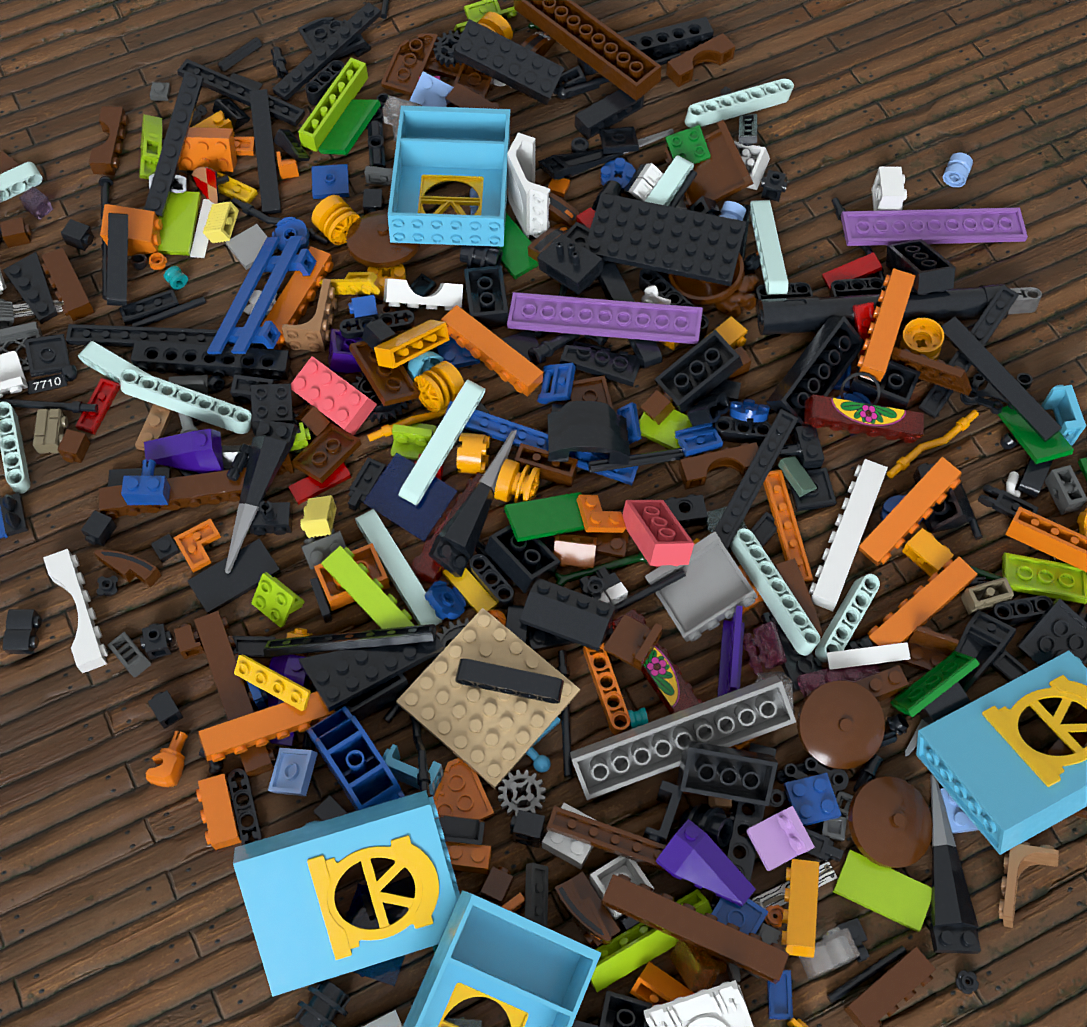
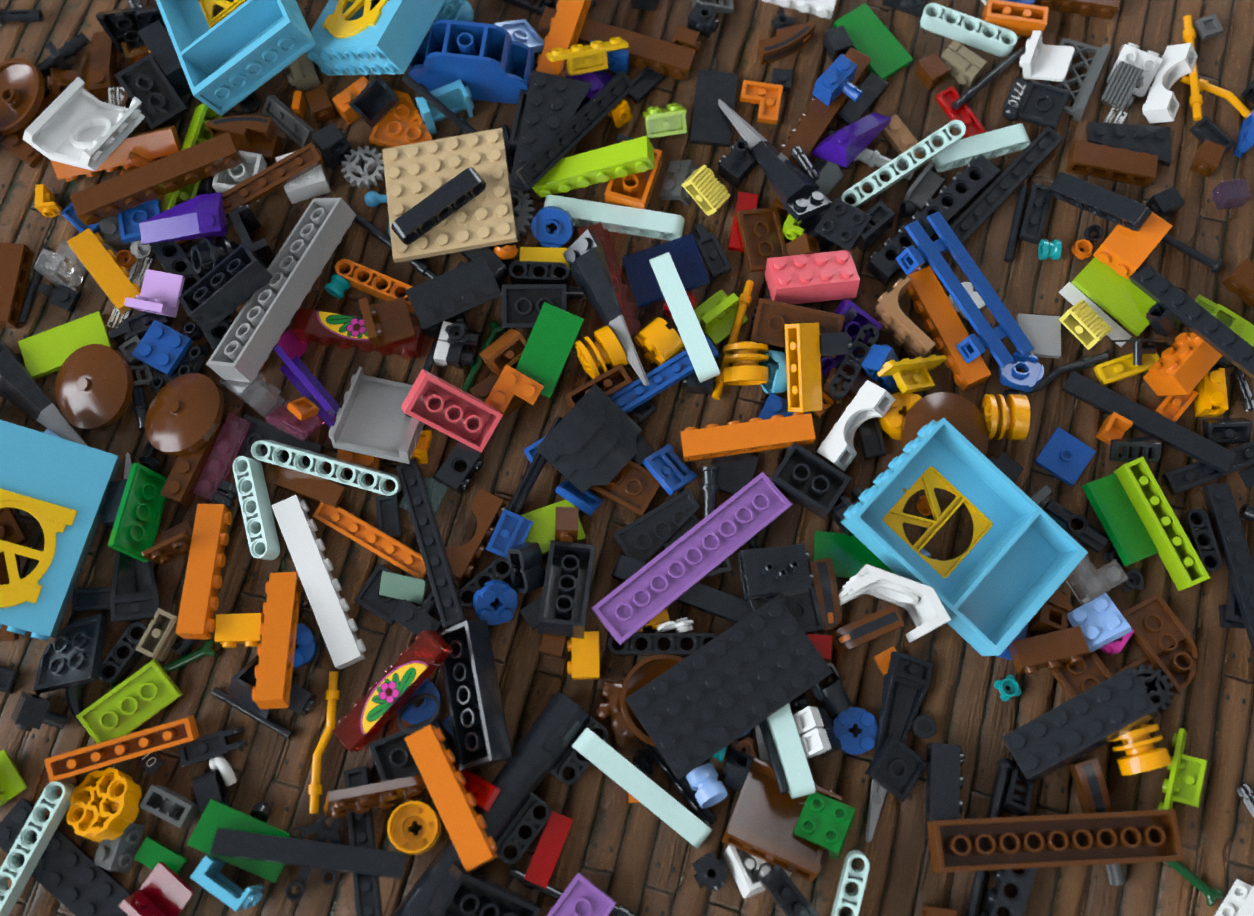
camera: 135 degrees right, 10 degrees up
white sticker [827,642,910,670] -> none
none -> orange tile [287,396,319,421]
none -> green tile [833,3,913,80]
none -> teal plate [994,675,1022,702]

